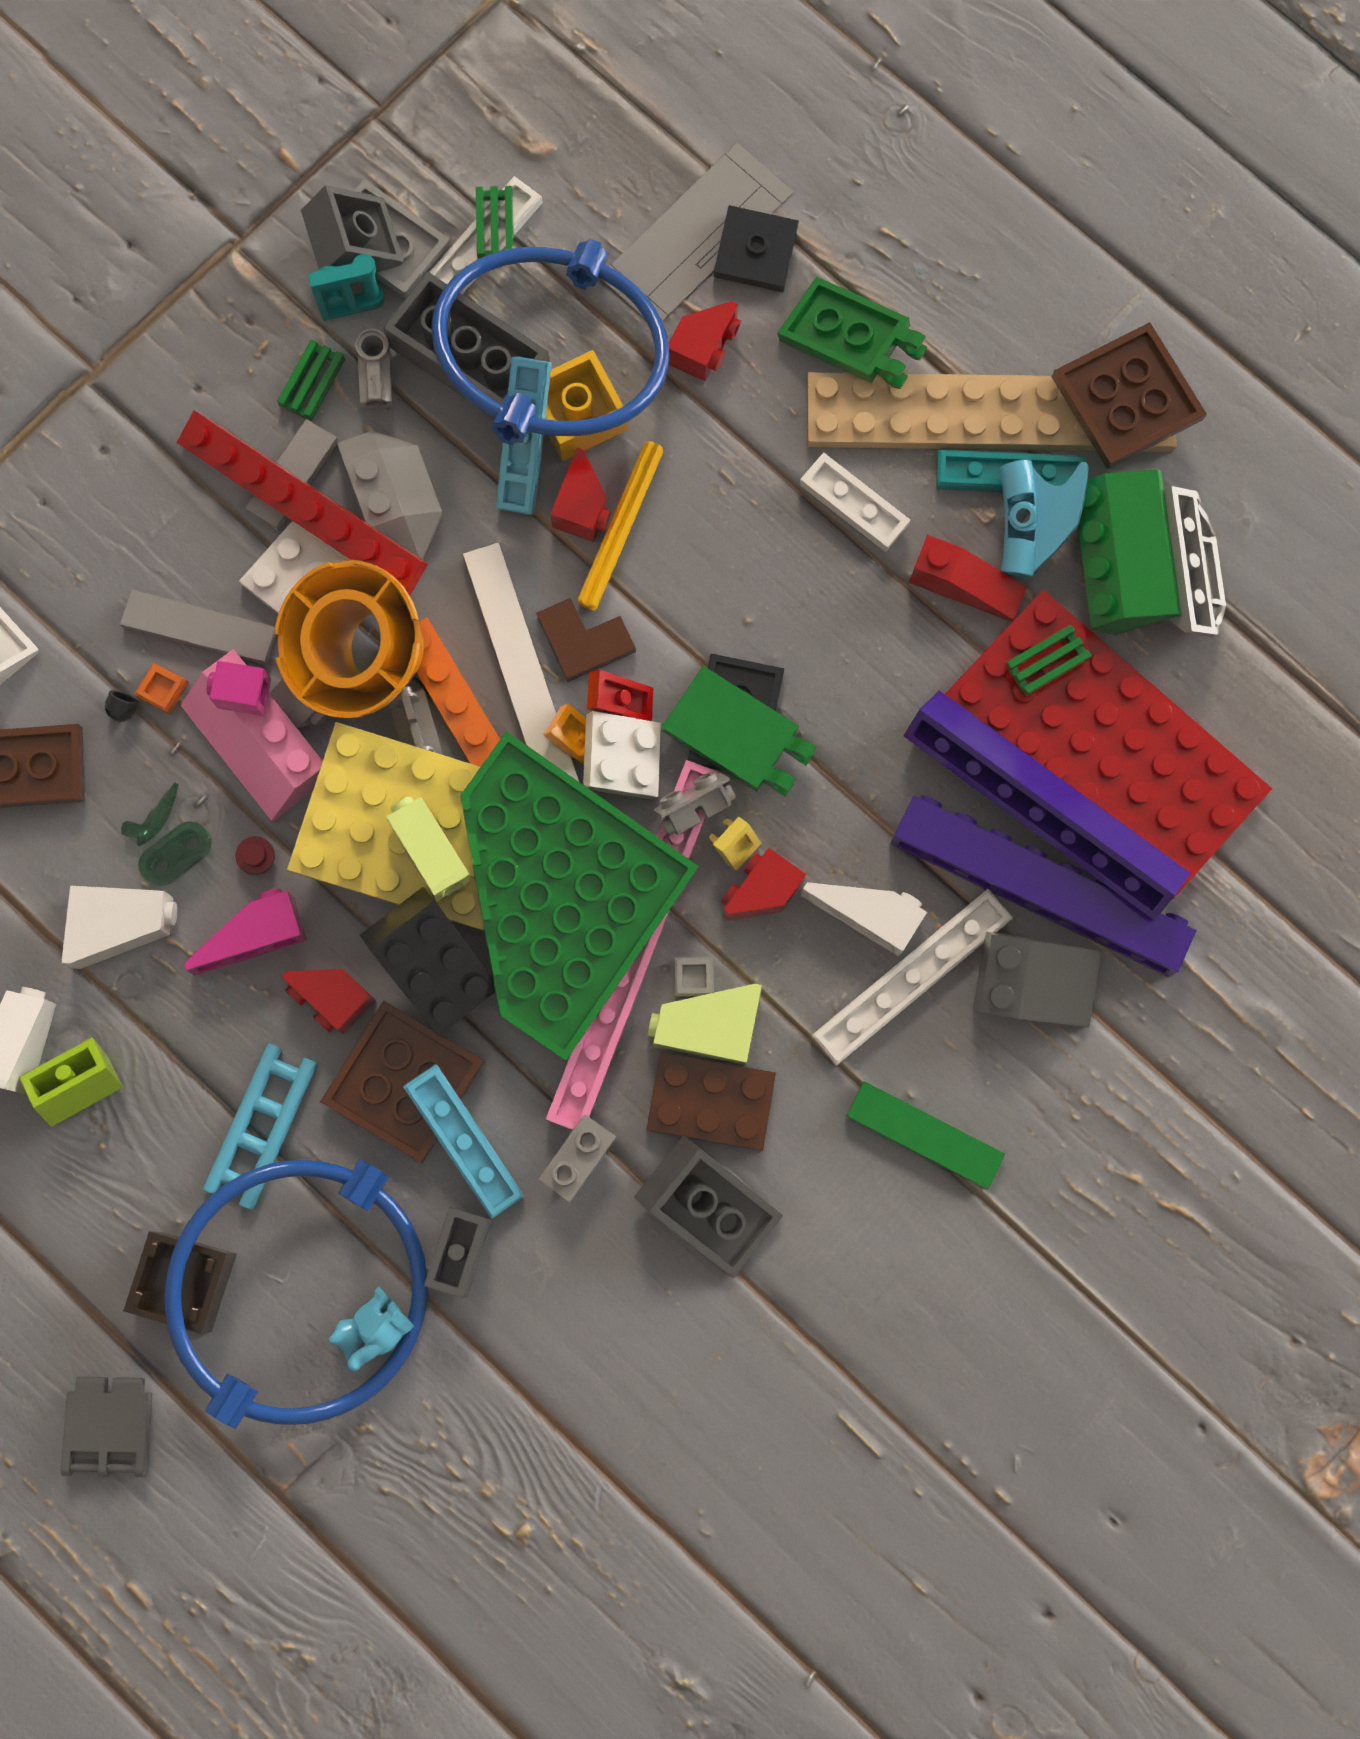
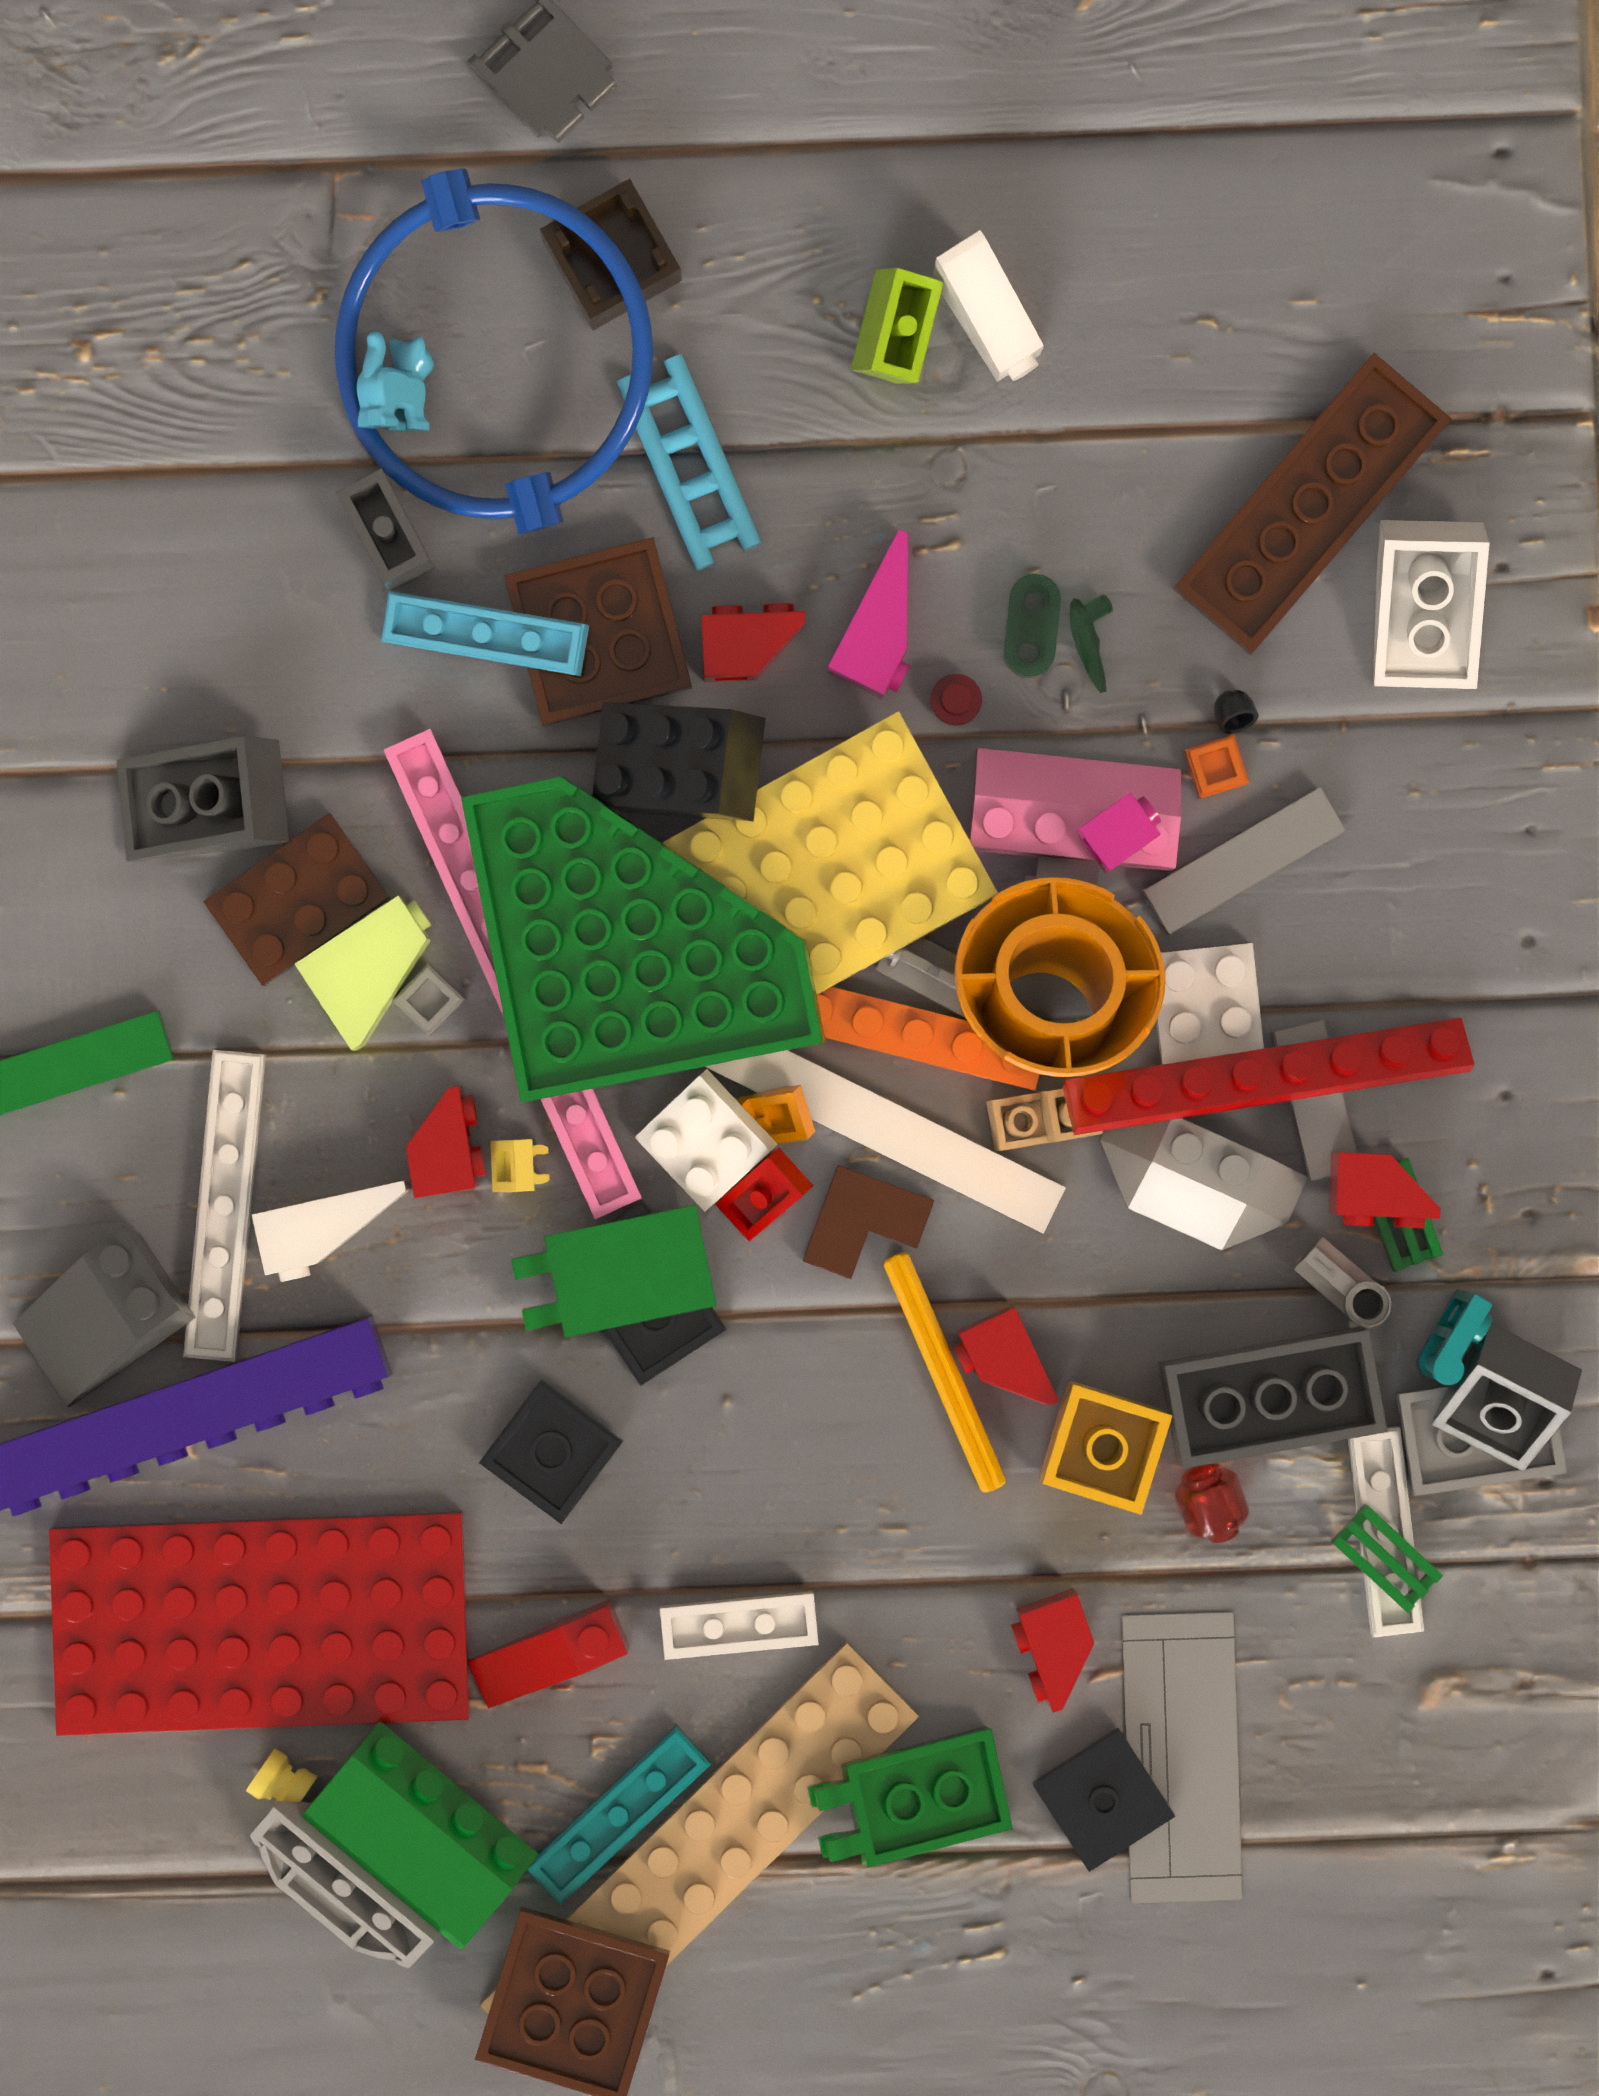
camera: 140 degrees right, 10 degrees up
white slope [61,886,177,969] -> none
yellowish green slope [386,796,470,903] -> none
blue piece [432,239,669,446] -> none
medium azure plate [496,356,552,515] -> none
light grey hinge [538,1114,617,1203] -> none
light grey hinge [653,772,736,836] -> none
dark purple brick [903,691,1191,921] -> none
medium azure pin [999,460,1089,578] -> none
green tile [1005,625,1092,697] -> none
none -> light yellow wheel [246,1748,318,1806]
none -> black plate [479,1379,624,1524]
none -> tan slope [986,1088,1103,1152]
none -> clear red head [1175,1463,1249,1543]
none -> red slope [1329,1152,1441,1228]

